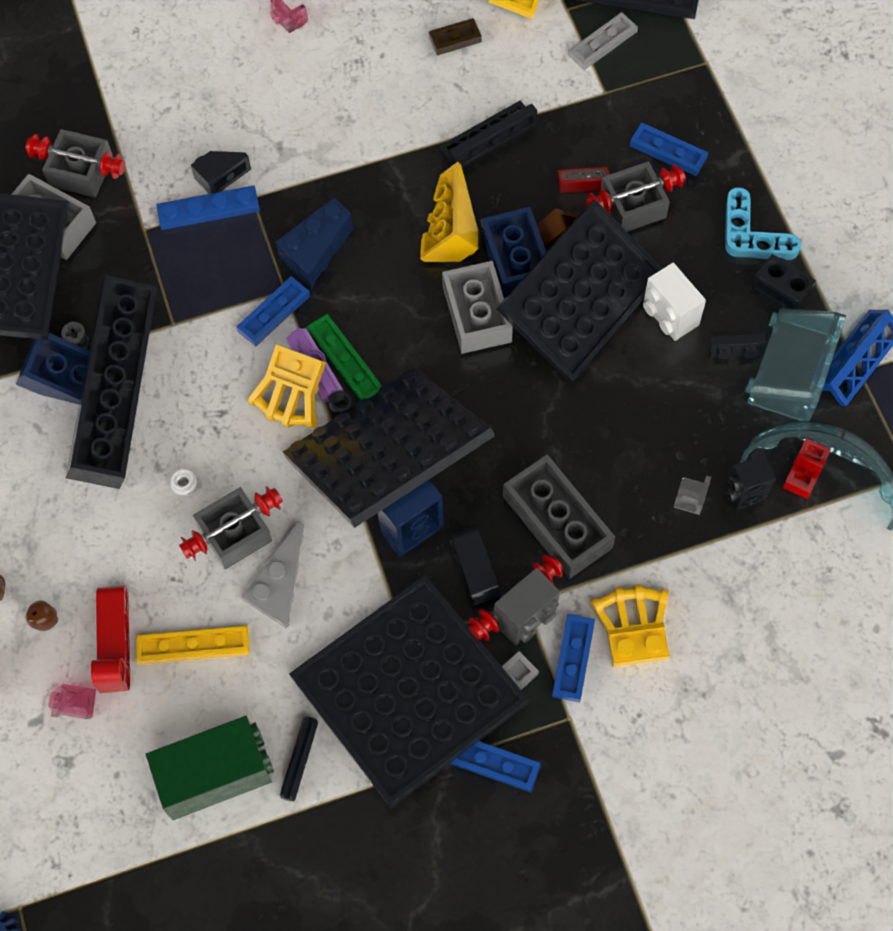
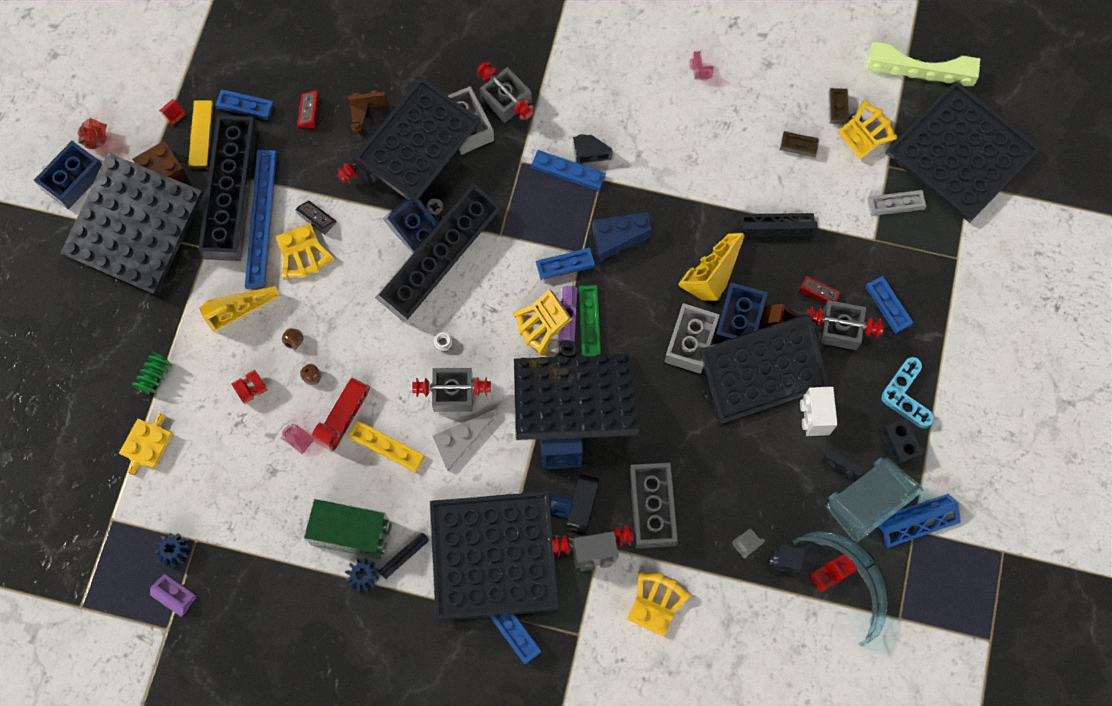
camera: 30 degrees right, 5 degrees up
light grey plate [502,651,539,690] -> none
blue plate [552,614,595,703] -> none
none -> dark blue gear [345,558,380,593]
none -> dark blue tile [550,493,573,519]

